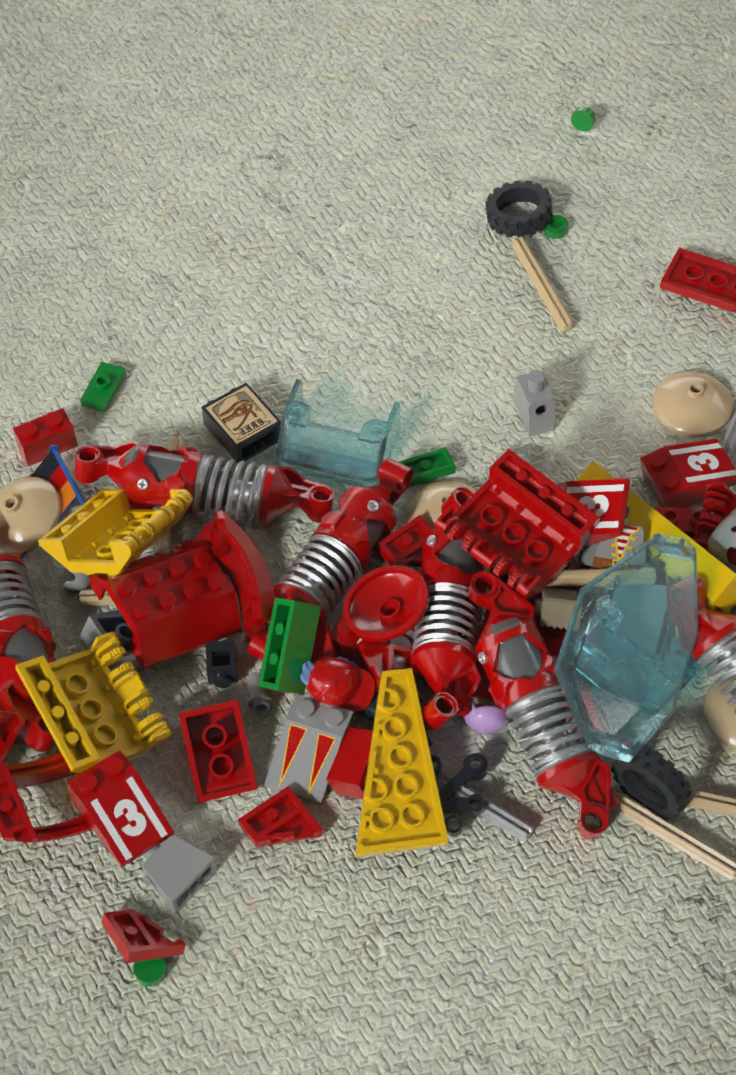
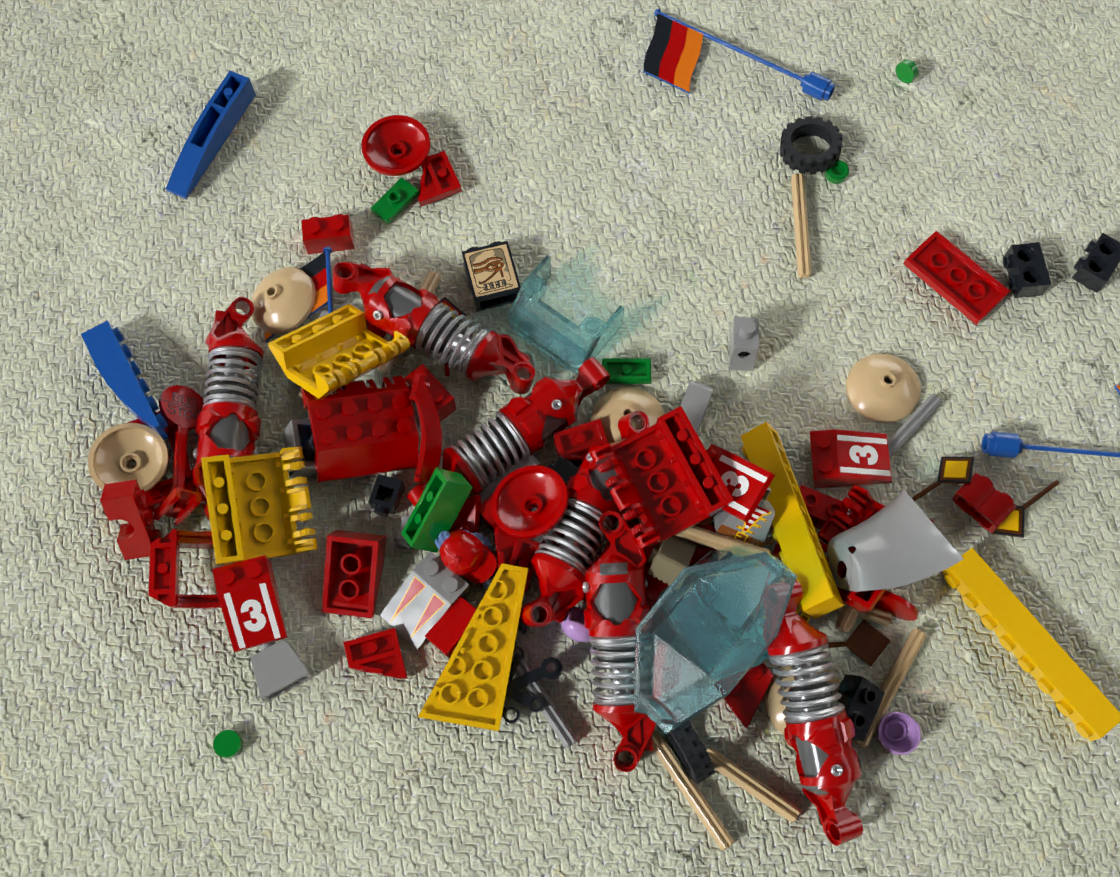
camera: 20 degrees right, 15 degrees up
red wing [101,909,186,963] -> none
none -> red dish [361,115,431,176]
none -> red wing [418,151,462,207]
none -> flag [643,9,836,101]
none -> red wing [714,654,773,729]

